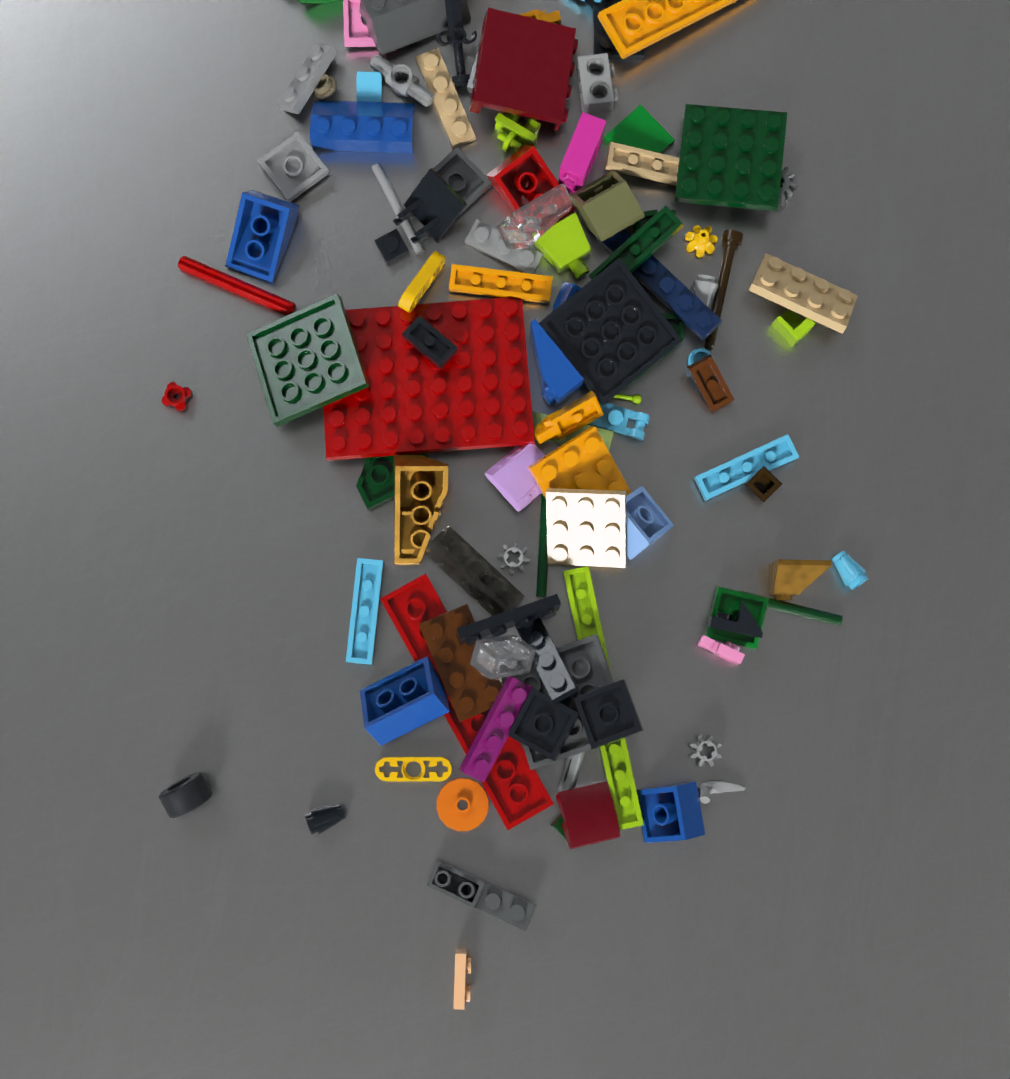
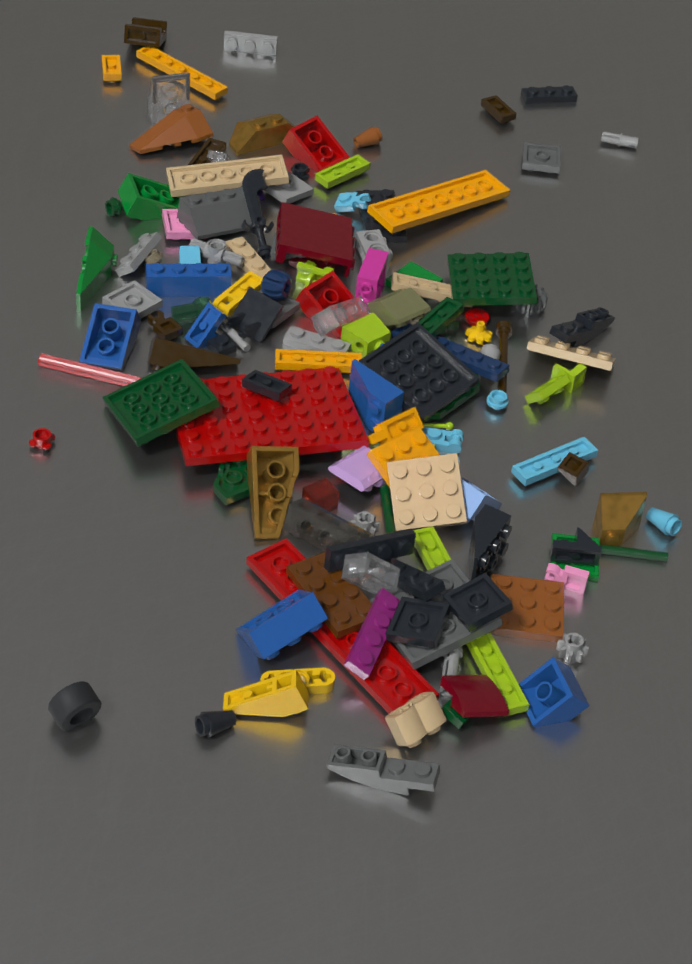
camera: 10 degrees left, 40 degrees down
medium azure plate [346,558,384,665] -> none
yellow beam [398,251,447,313] -> none
orange plate [436,778,489,831] -> none
light nougat plate [453,949,472,1010] -> none
reddish brown plate [687,354,734,412] -> none
light grey bar [697,781,745,804] -> none
none -> green wedge [76,226,118,311]
none -> dark brown wedge [147,337,241,371]
none -> dark brown plate [148,310,183,341]
none -> clear green piece [170,297,212,325]
none -> blue slope [184,302,227,349]
none -> yellow plate [212,271,263,316]
none -> yellow slope [223,670,309,717]
none -> dark blue piece [261,269,292,301]
none -> clear red brick [301,478,339,519]
none -> tan brick [385,692,447,748]
none -> red piece [465,308,489,326]
none -> black slope [469,504,512,581]
none -> dark orange plate [491,574,564,643]
none -> lime plate [525,374,570,404]
none -> black slope [549,307,615,348]

